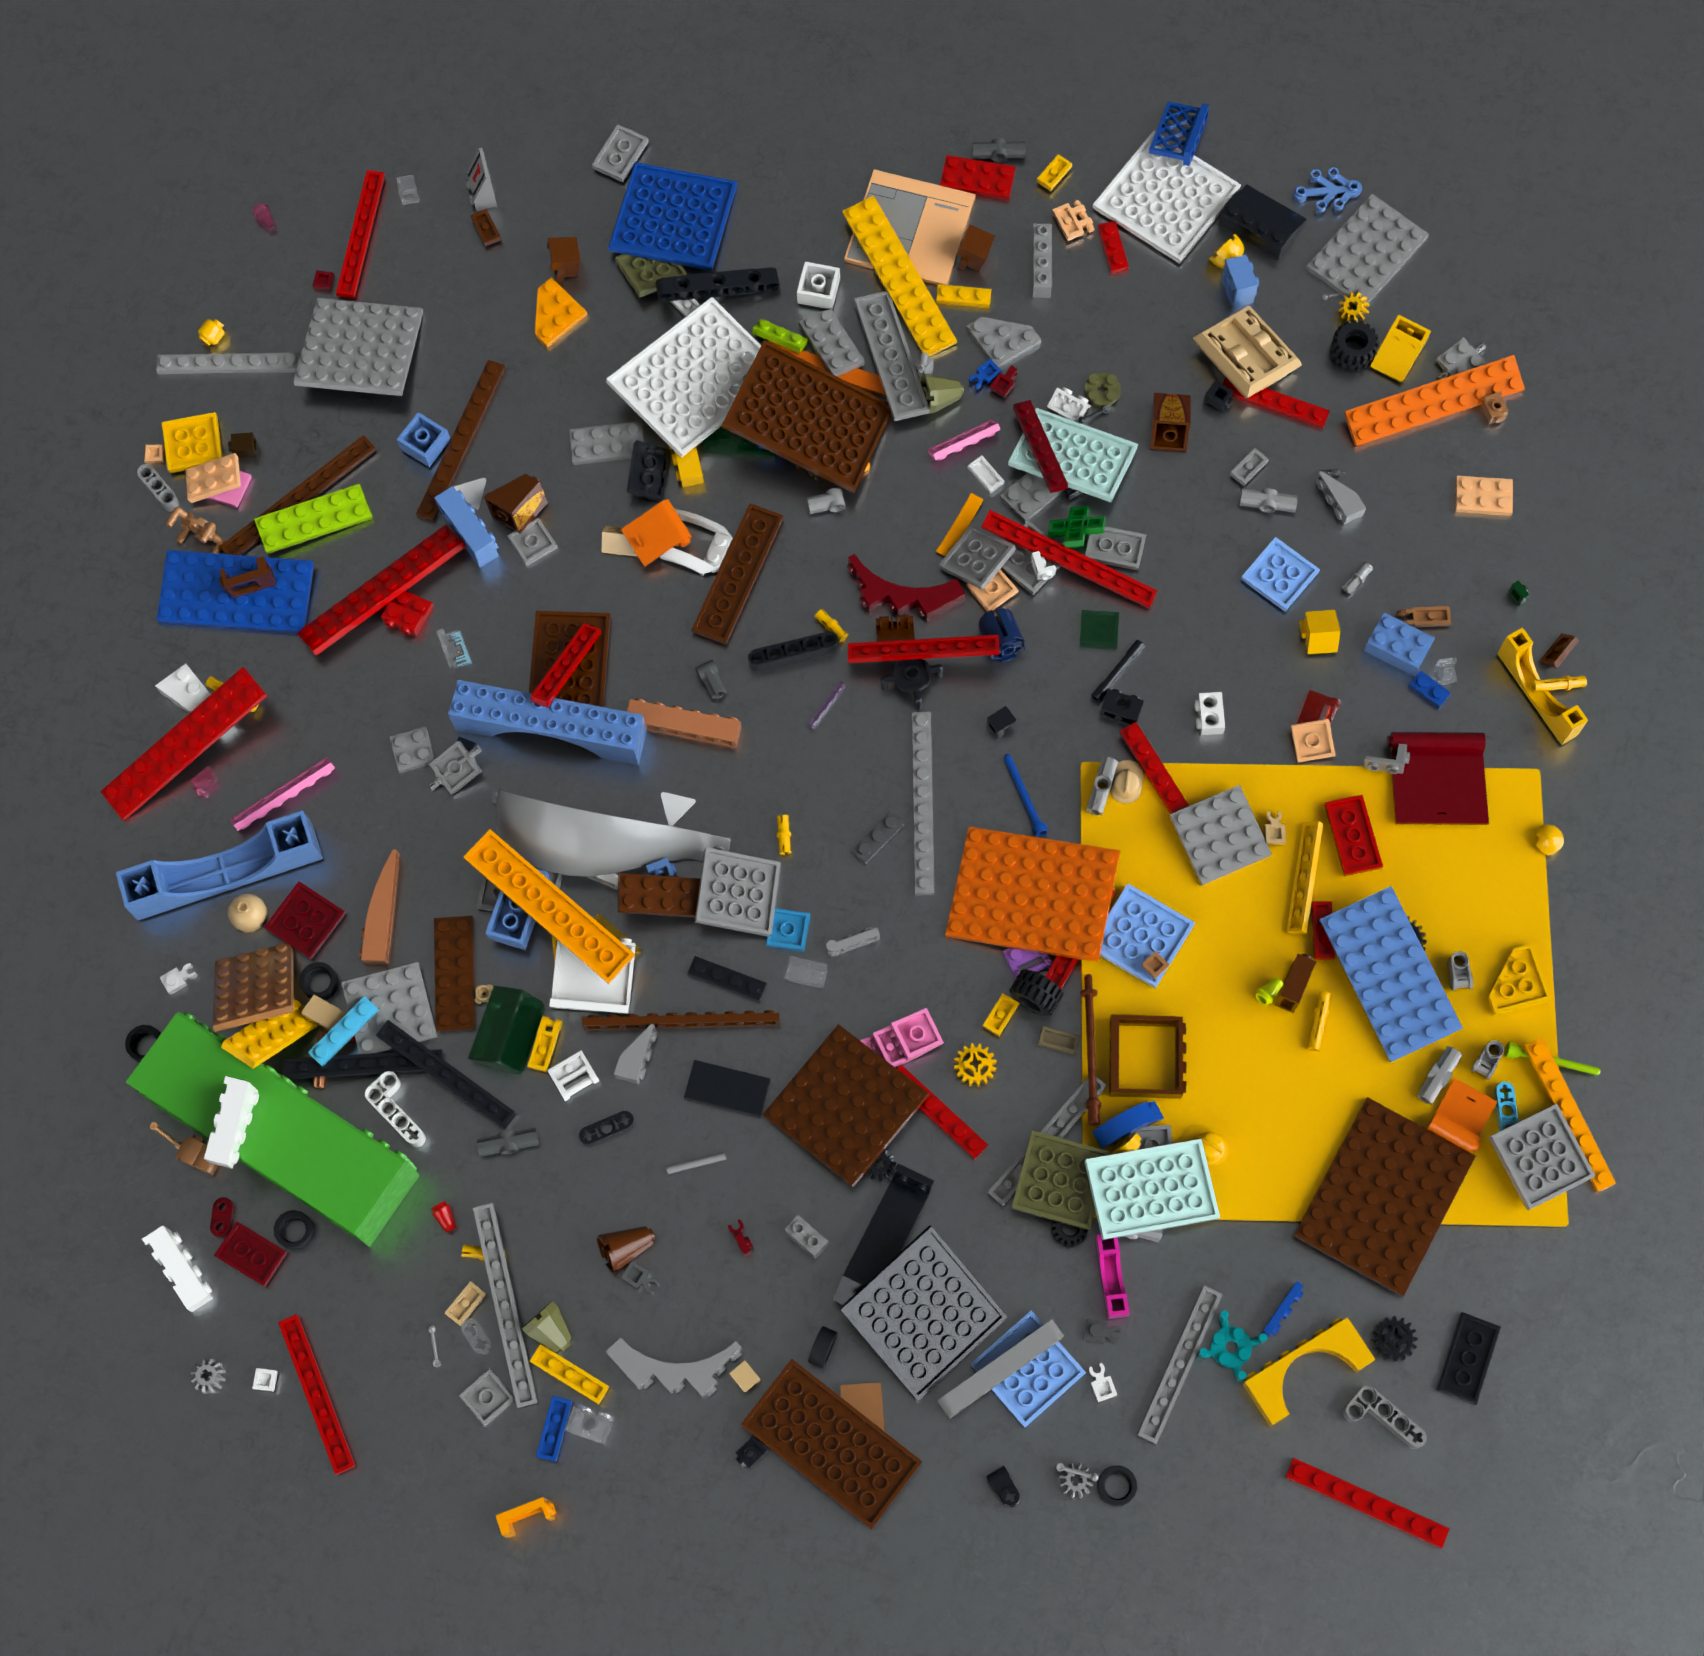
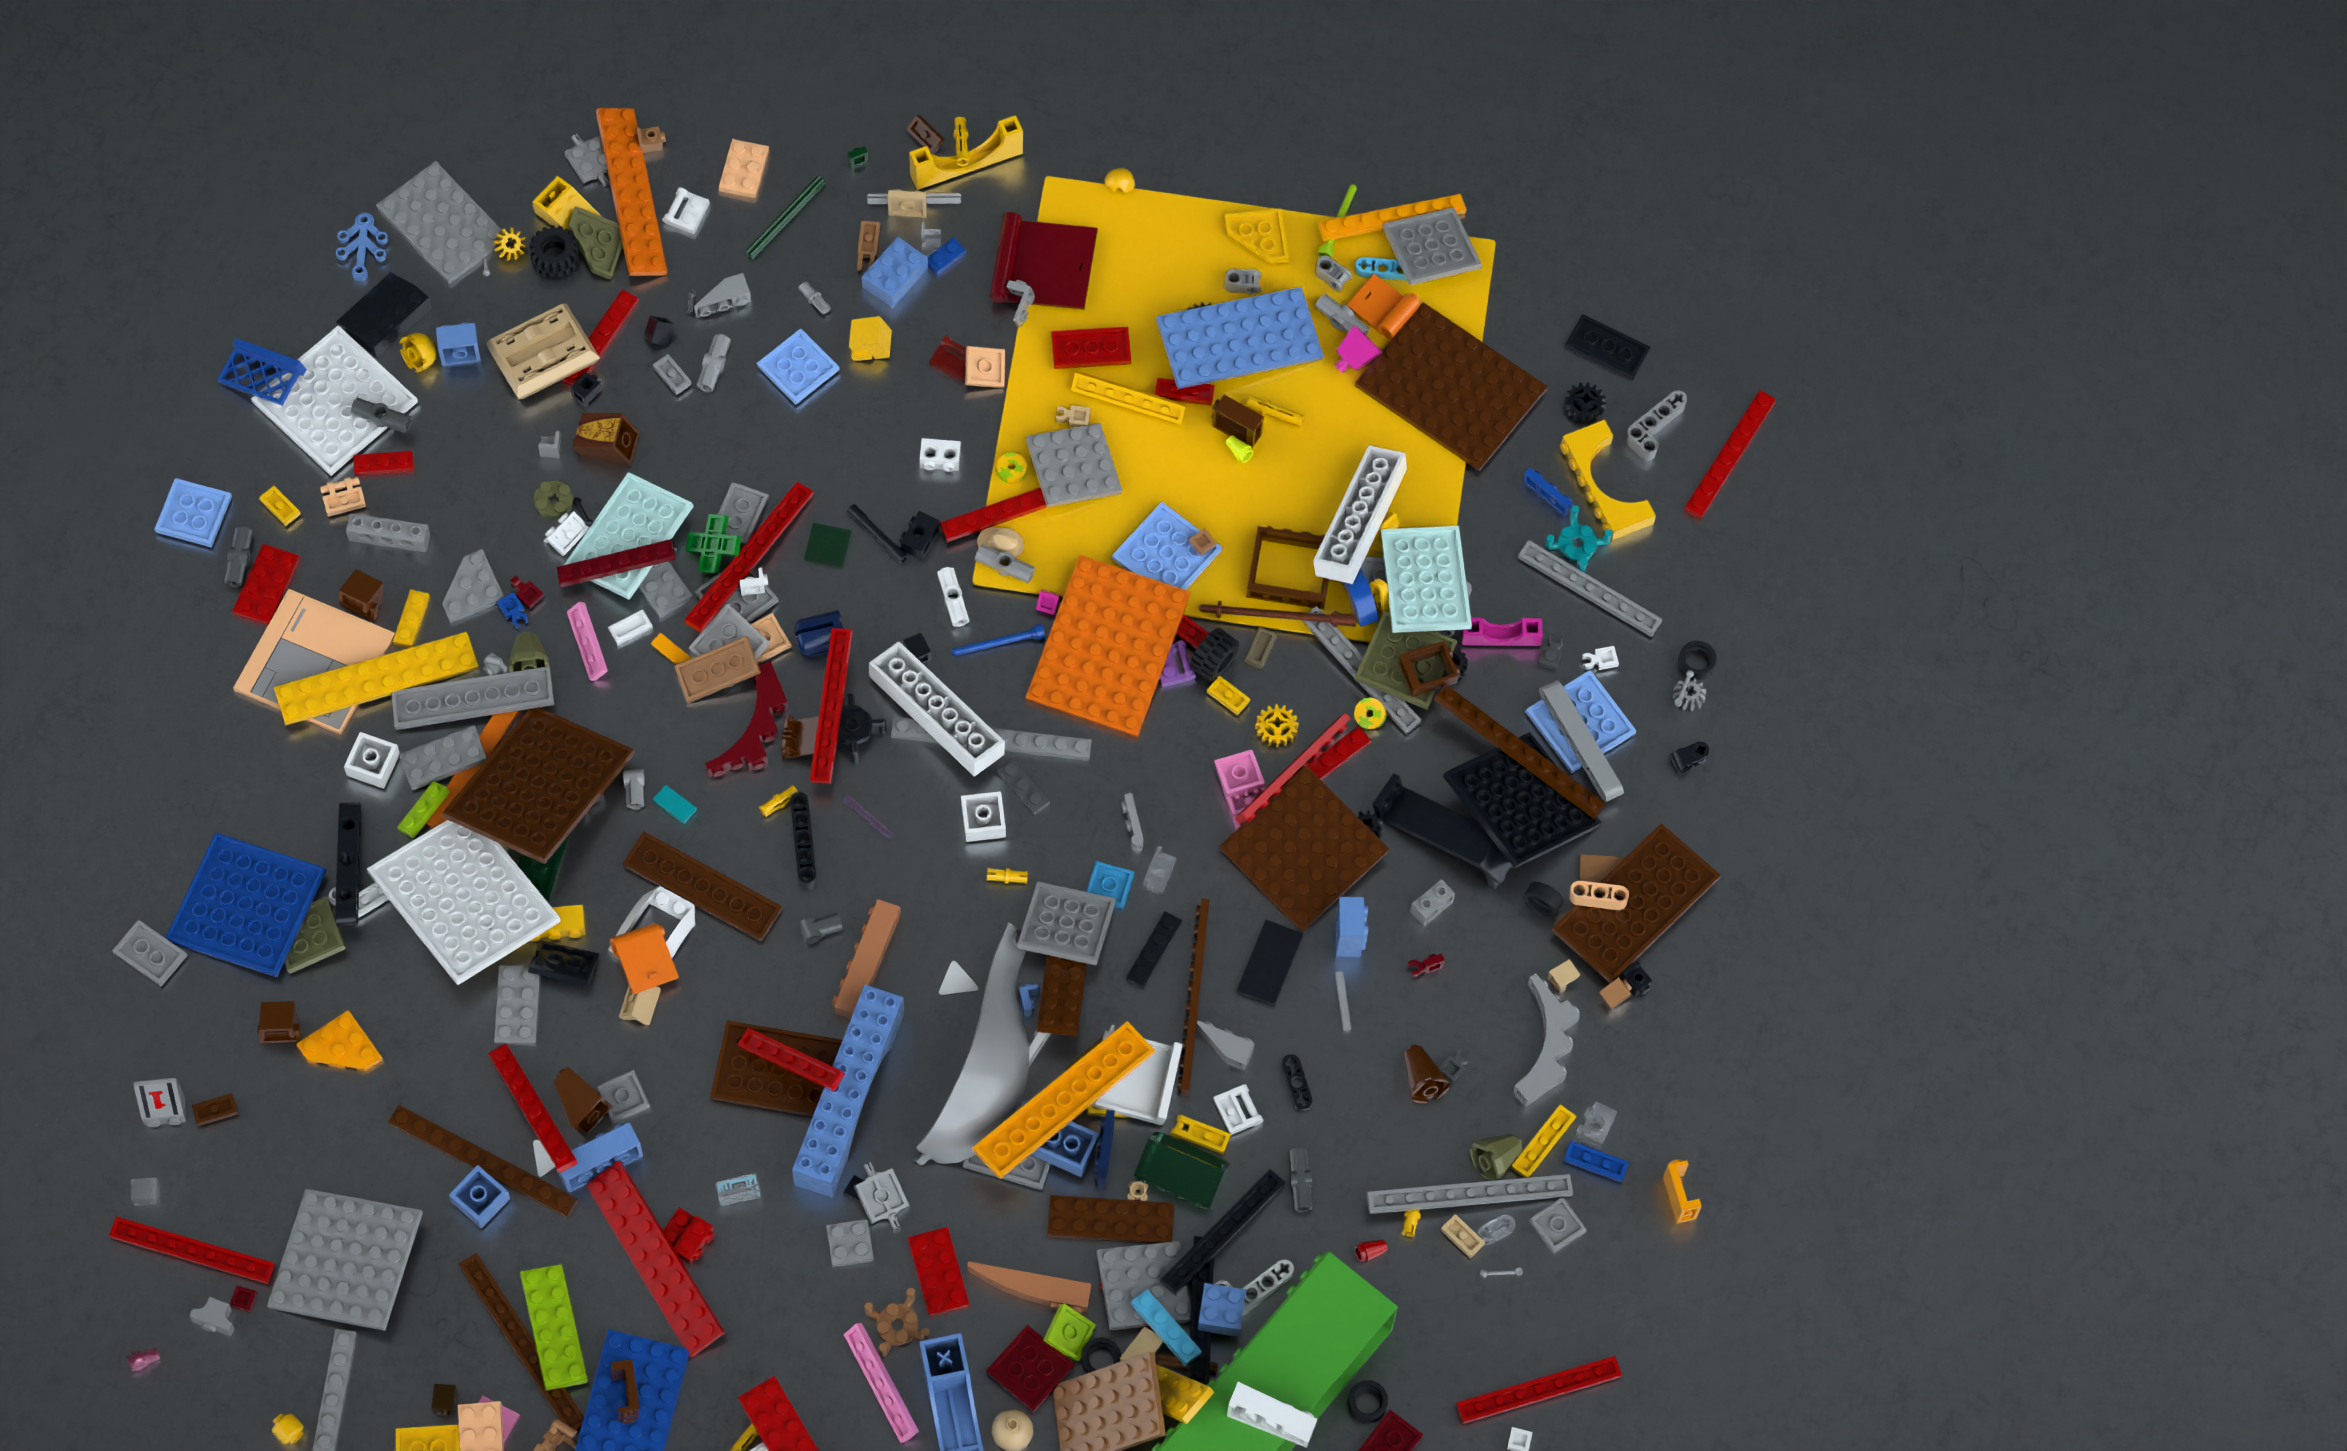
camera: 90 degrees left, 5 degrees down
none -> light blue plate [155,478,232,547]
none -> light grey brick [189,1297,234,1336]
none -> dark grey piece [350,398,412,433]
none -> red plate [488,1044,578,1174]
none -> light grey panel [538,431,562,458]
none -> olive plate [568,206,623,279]
none -> black panel [643,315,674,346]
none -> teal tile [653,785,697,824]
none -> white plate [662,188,710,234]
none -> medium nougat tile [674,636,761,703]
none -> dark green axle [745,176,825,259]
none -> medium nougat plate [864,1287,930,1357]
none -> light grey axle [867,192,961,204]
none -> white brick [869,642,1005,777]
none -> tan plate [888,189,927,218]
none -> red plate [907,1227,970,1317]
none -> white piece [937,567,969,627]
none -> white brick [961,791,1006,842]
none -> yellow piece [996,452,1027,484]
none -> dark pink plate [1036,589,1061,615]
none -> lime plate [1043,1303,1096,1362]
none -> dark blue plate [1094,1110,1115,1189]
none -> medium blue brick [1198,1283,1246,1337]
none -> red plate [1235,713,1351,824]
none -> white brick [1313,445,1407,584]
none -> dark pink torso [1335,326,1382,373]
none -> medium blue brick [1336,897,1368,957]
none -> yellow piece [1354,698,1387,729]
none -> reddish brown window [1398,641,1460,697]
none -> reddish brown plate [1433,684,1606,819]
none -> light nougat beam [1569,881,1629,910]
none -> medium nougat brick [1599,977,1632,1009]

